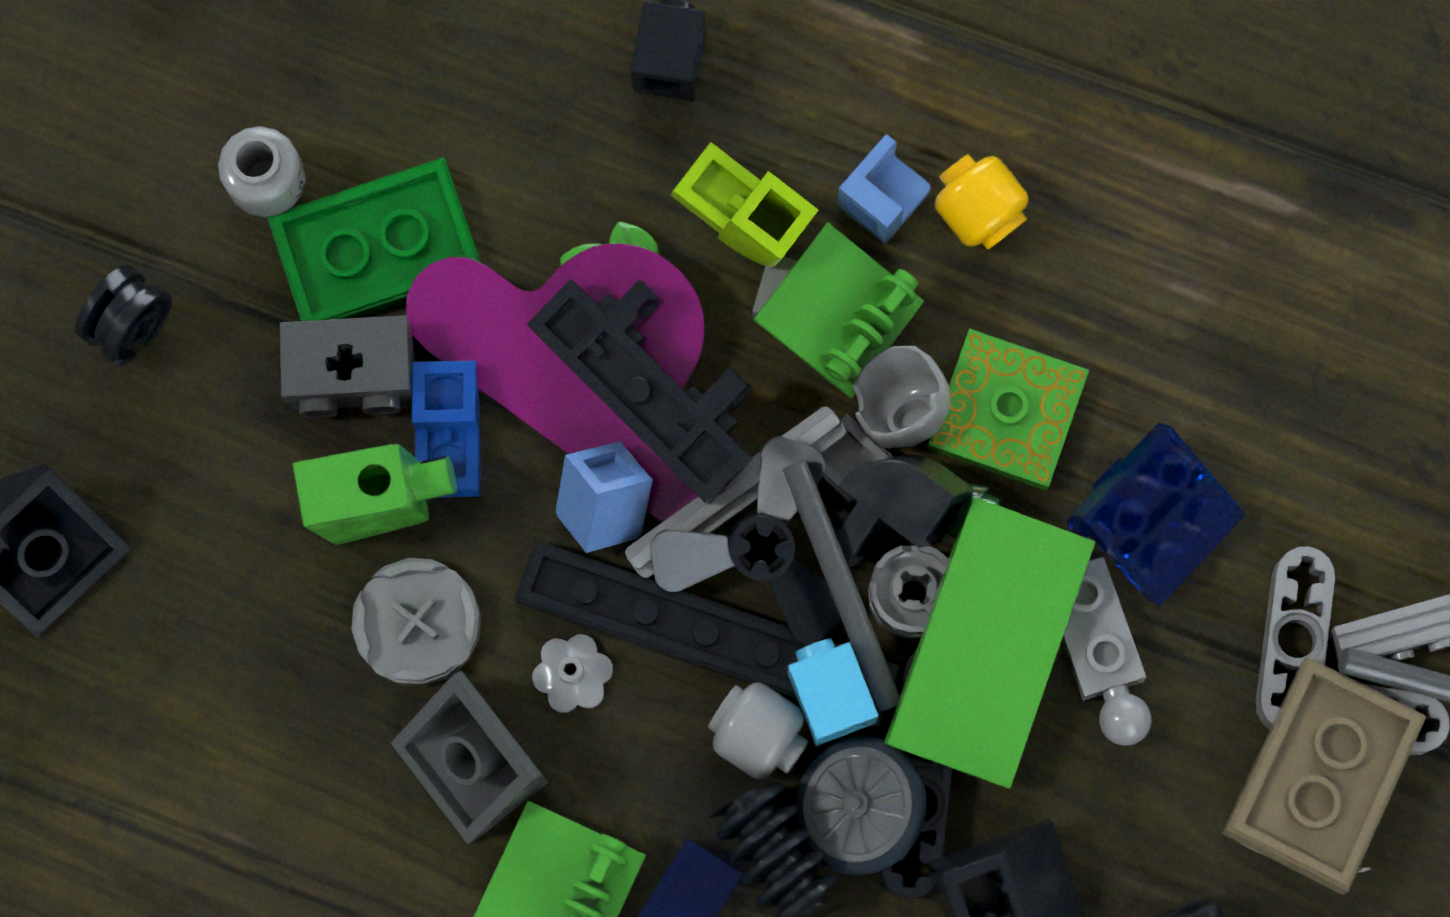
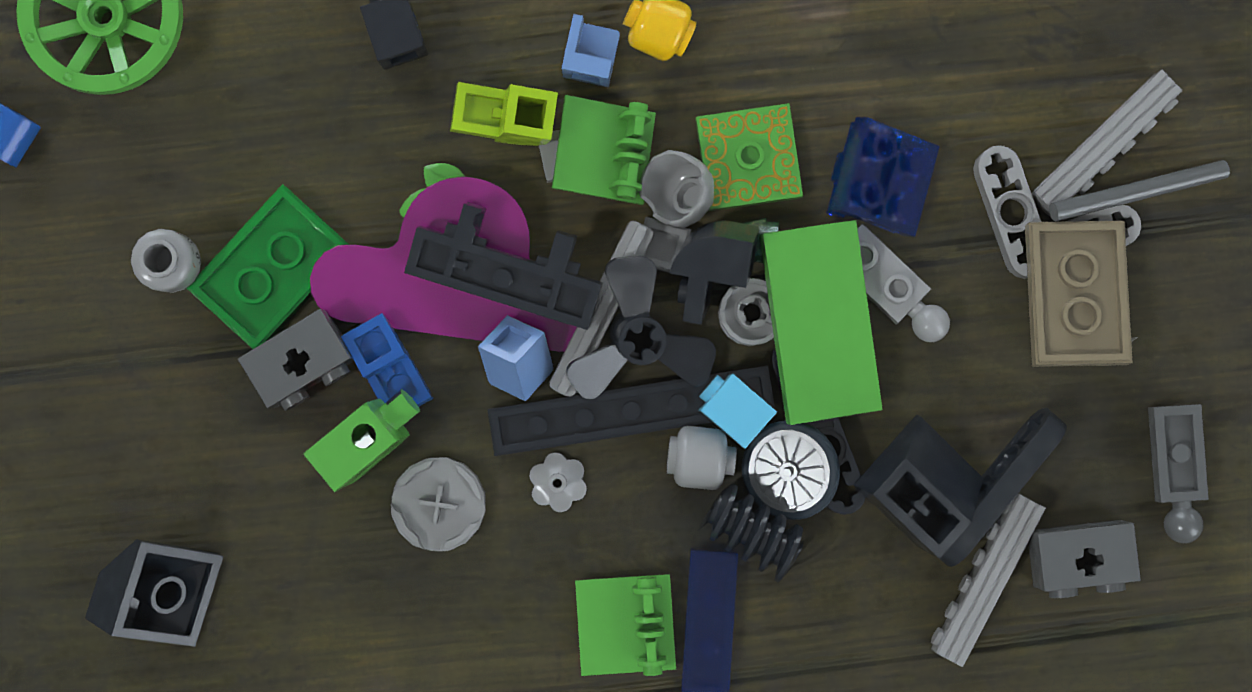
camera: 35 degrees left, 10 degrees up
black wheel [75,265,172,366] -> none
dark grey slope [390,671,548,845] -> none
dark grey bar [782,460,900,711] -> none

